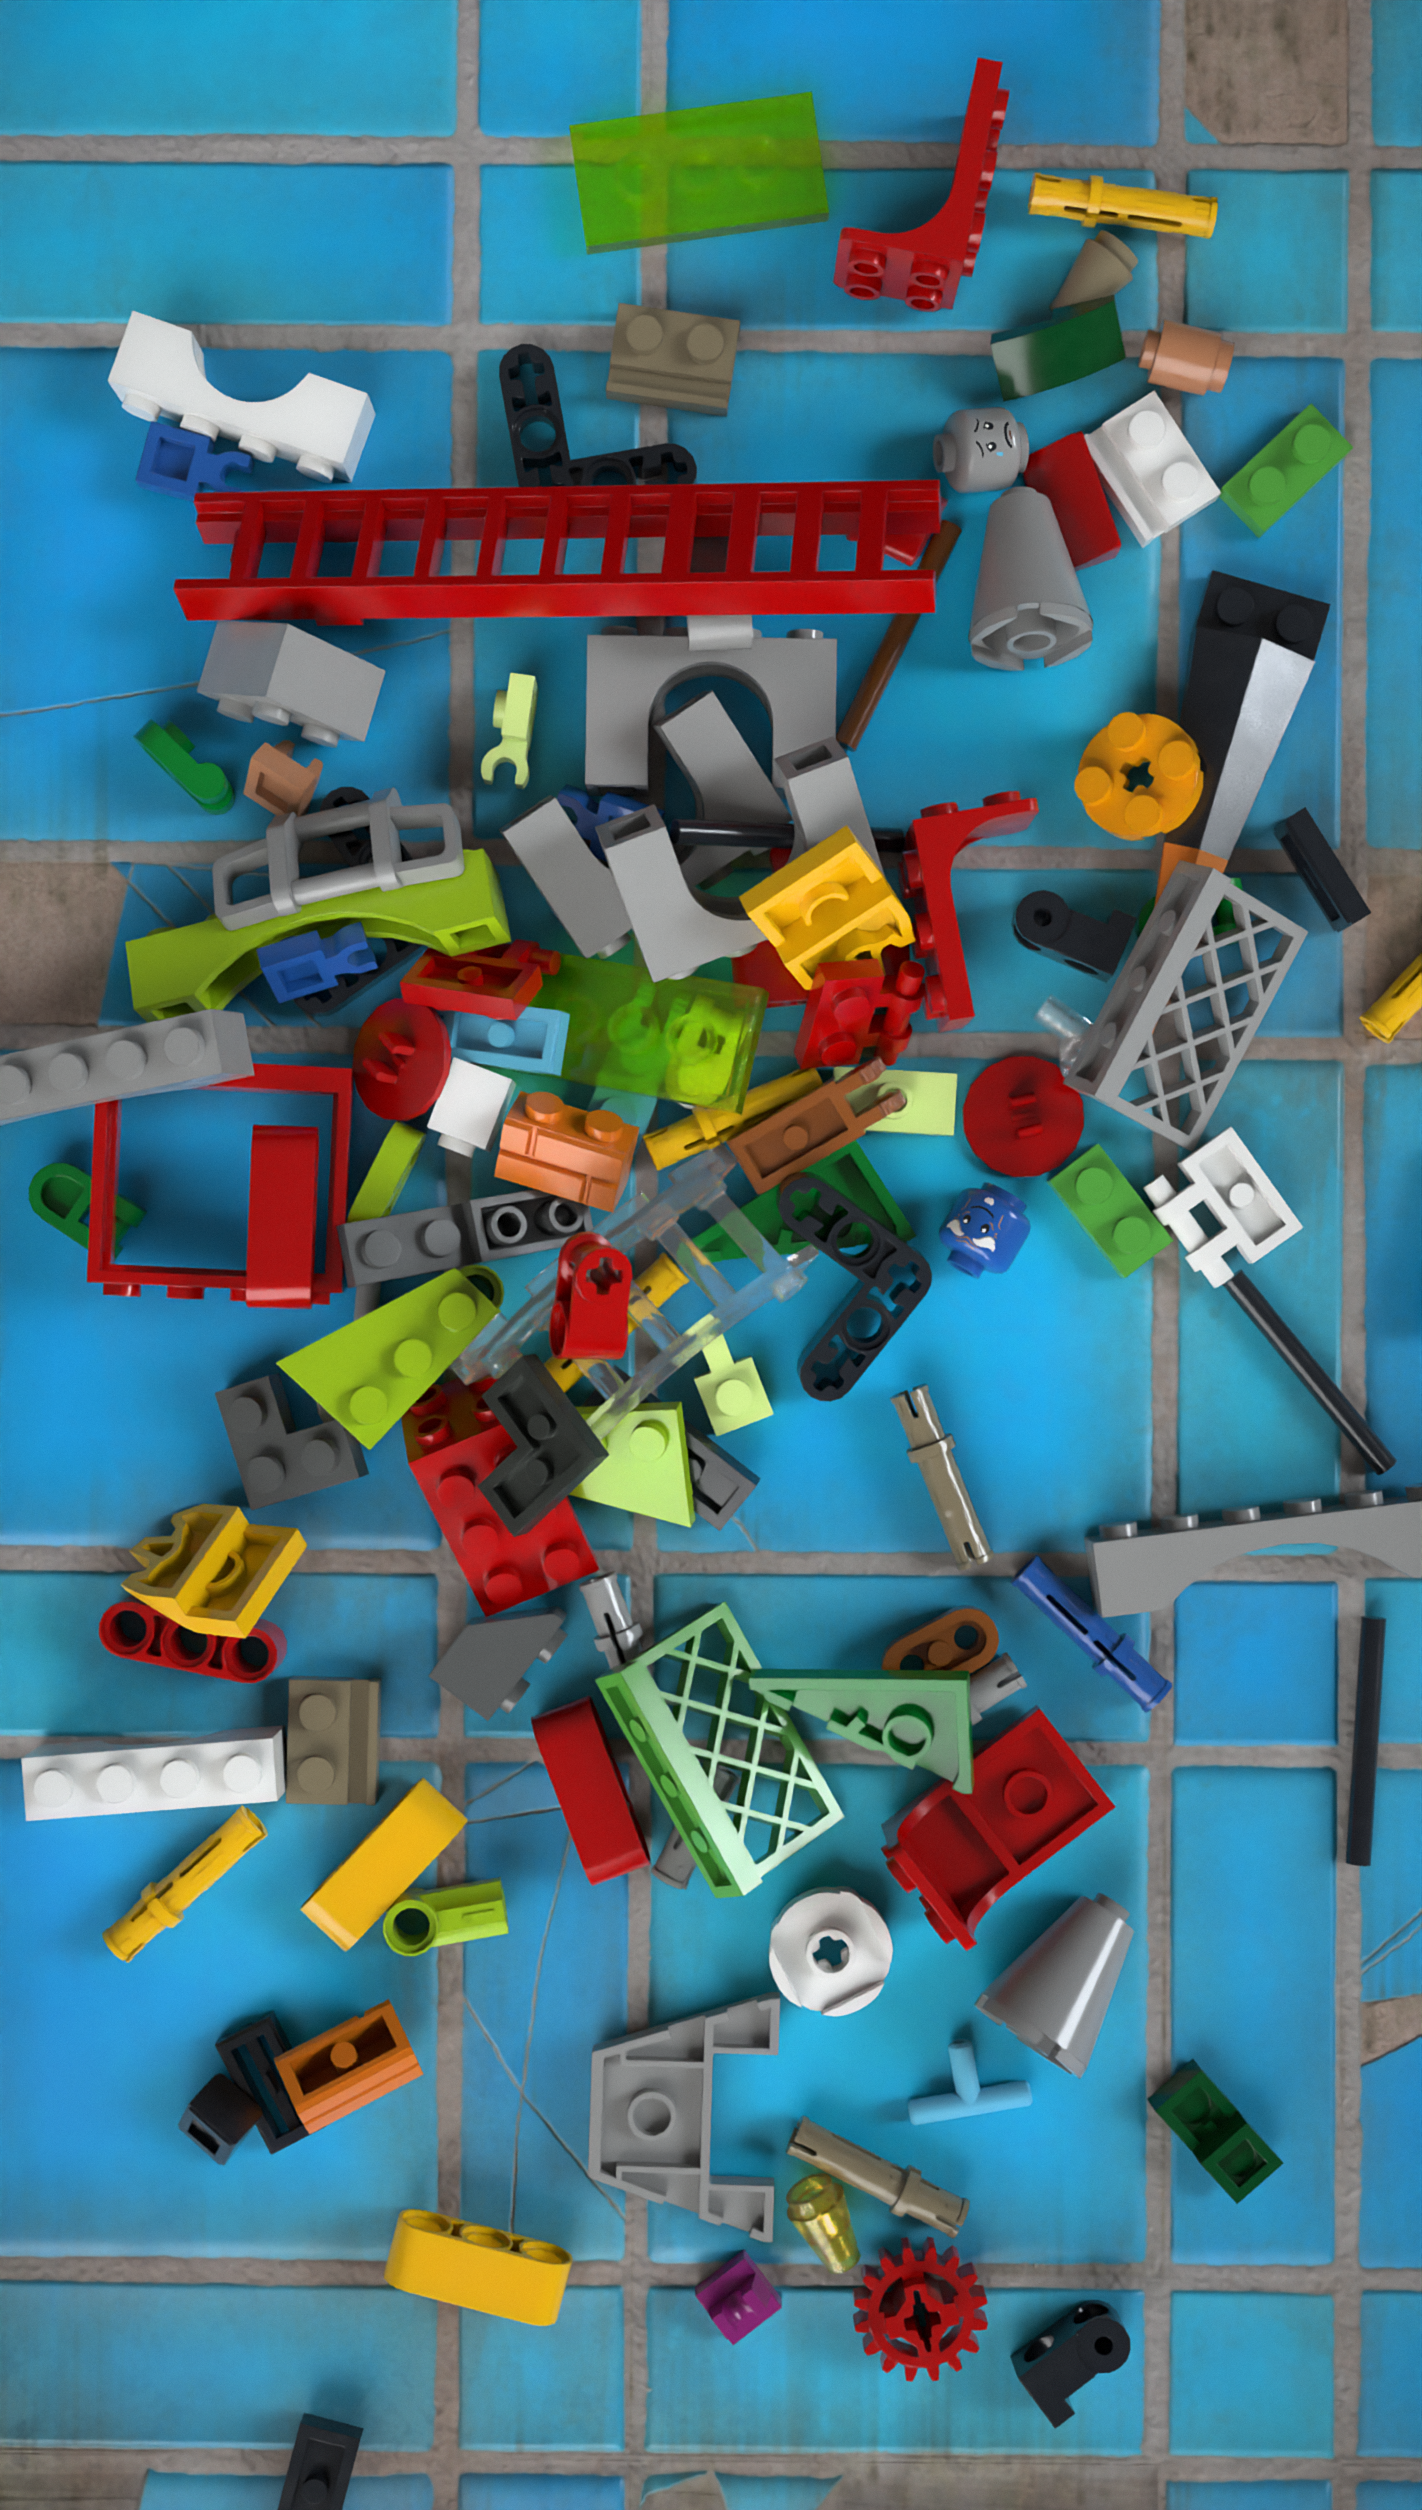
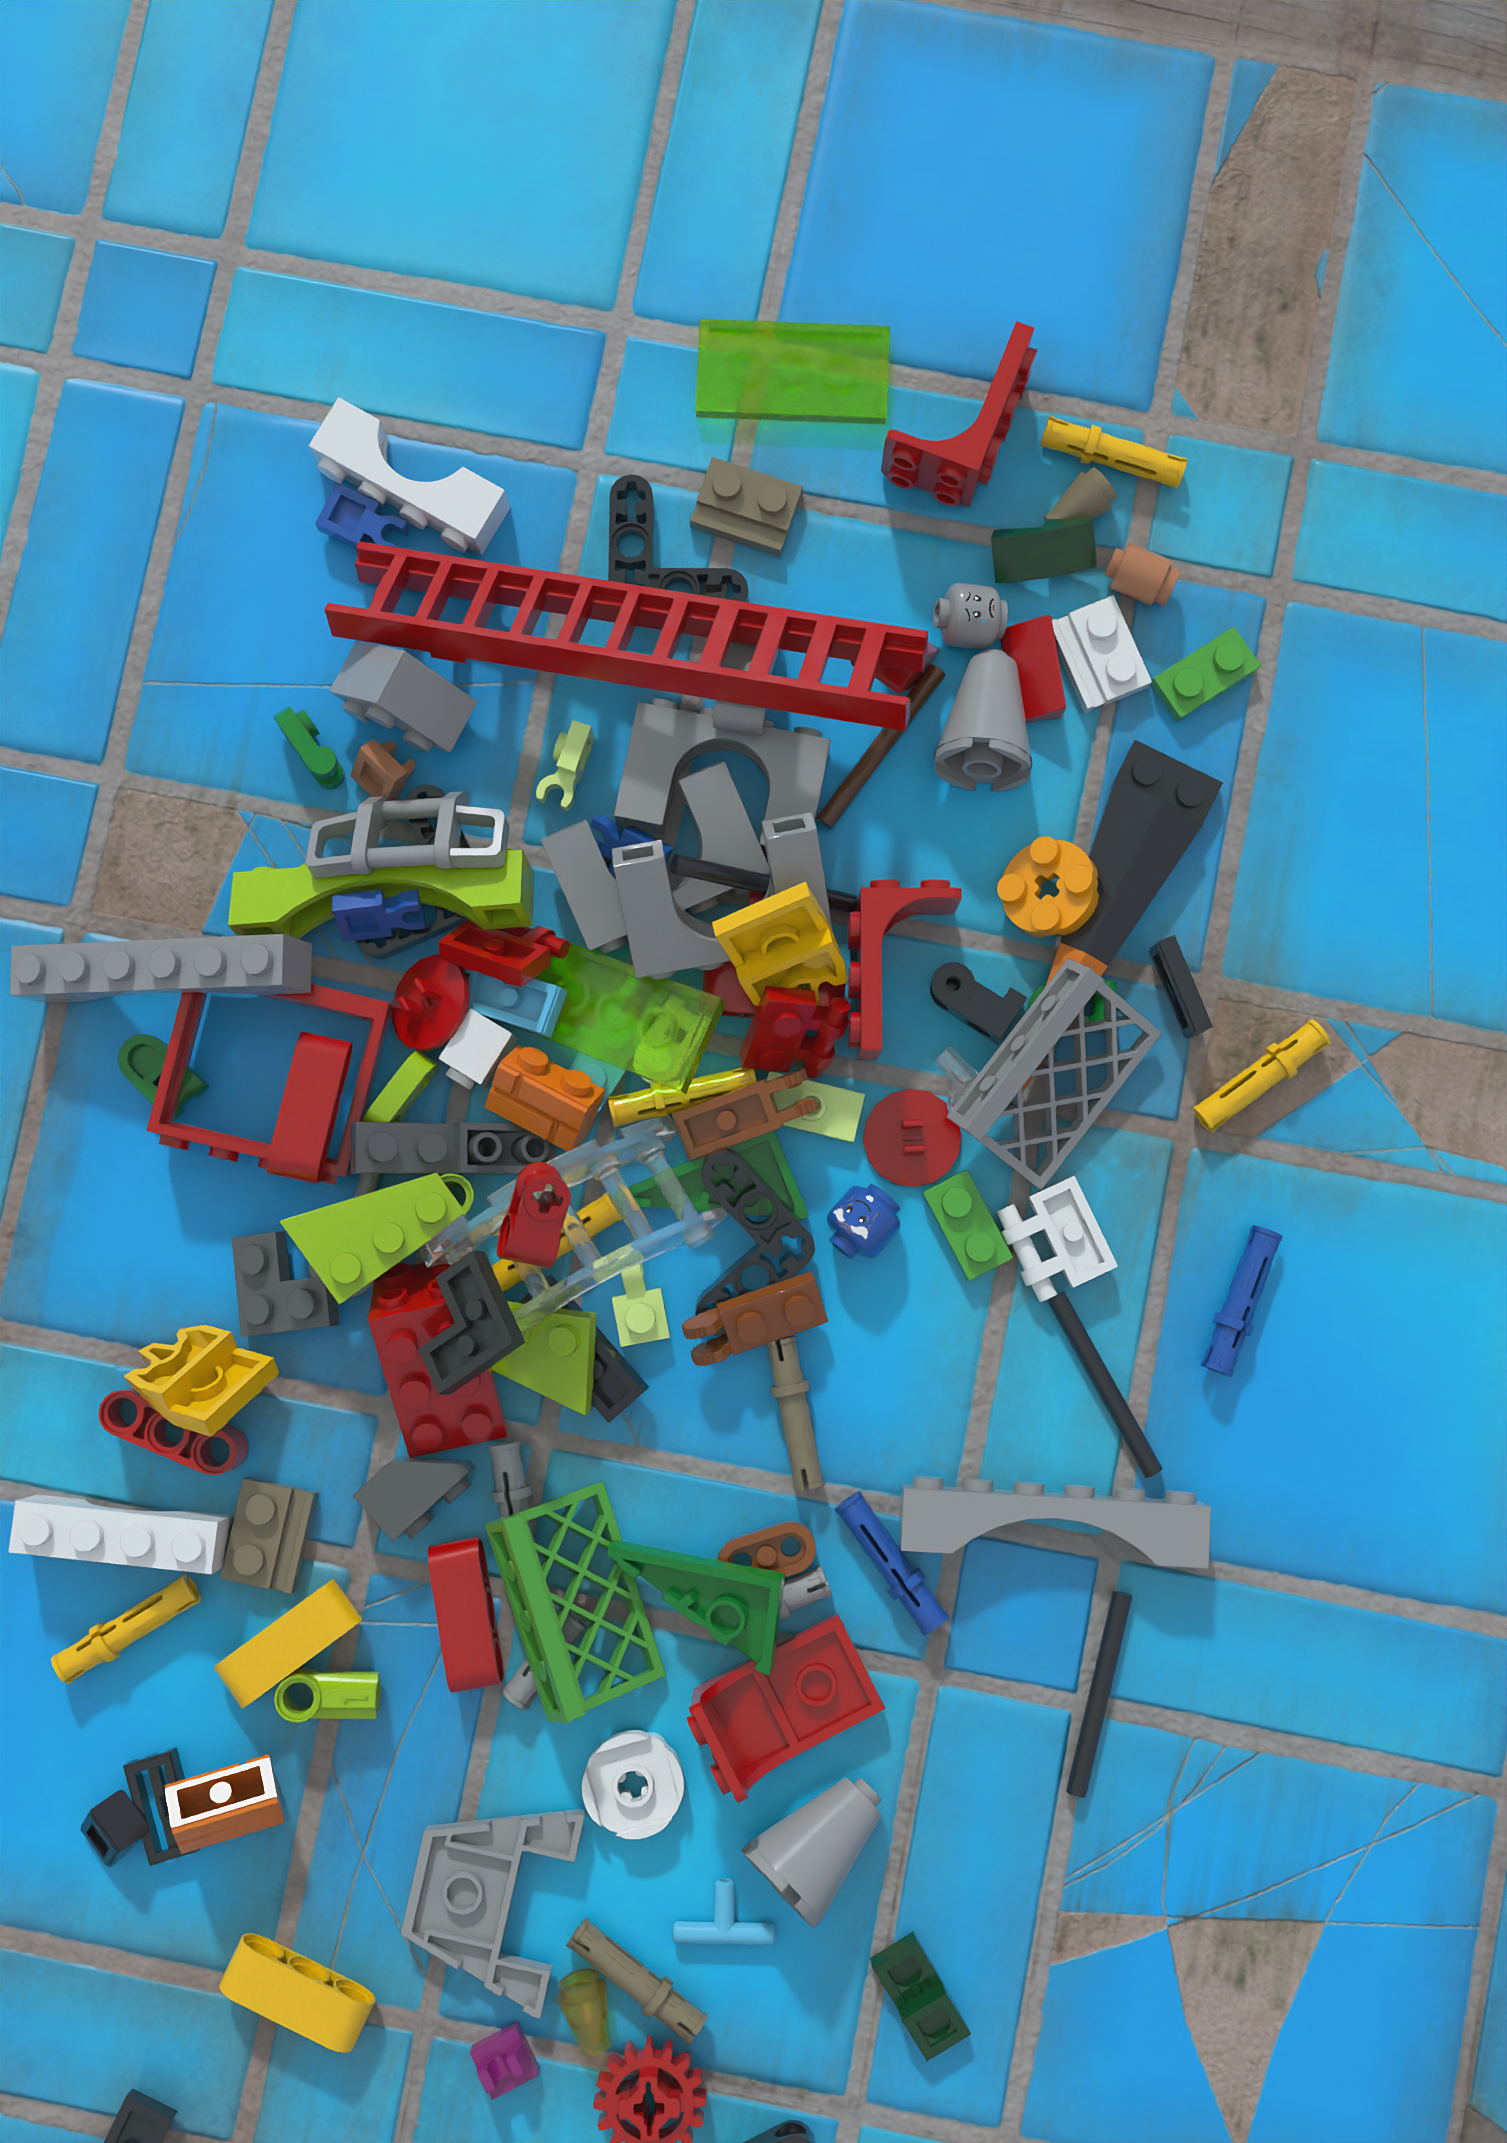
camera: 15 degrees right, 5 degrees down
none -> dark orange hinge [682,1272,828,1367]

